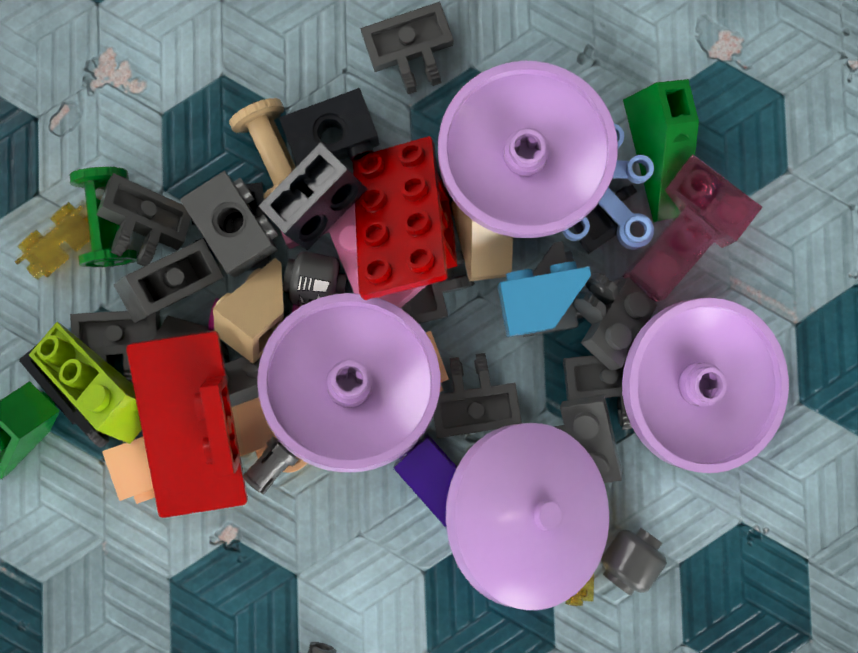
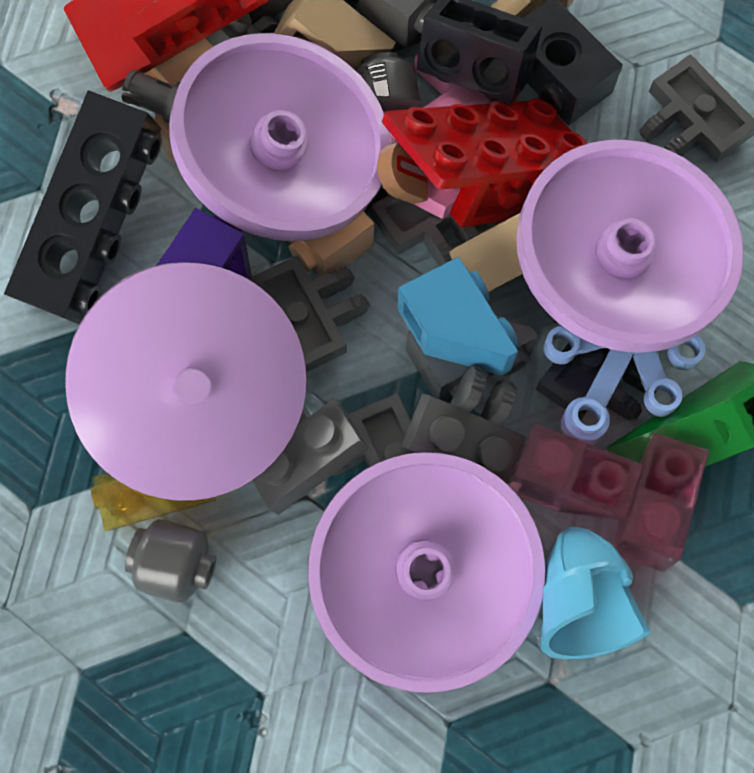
camera: 65 degrees right, 15 degrees down
none -> black brick [4,90,162,324]
none -> medium nougat tile [377,142,428,204]
none -> medium azure helmet [541,526,650,660]

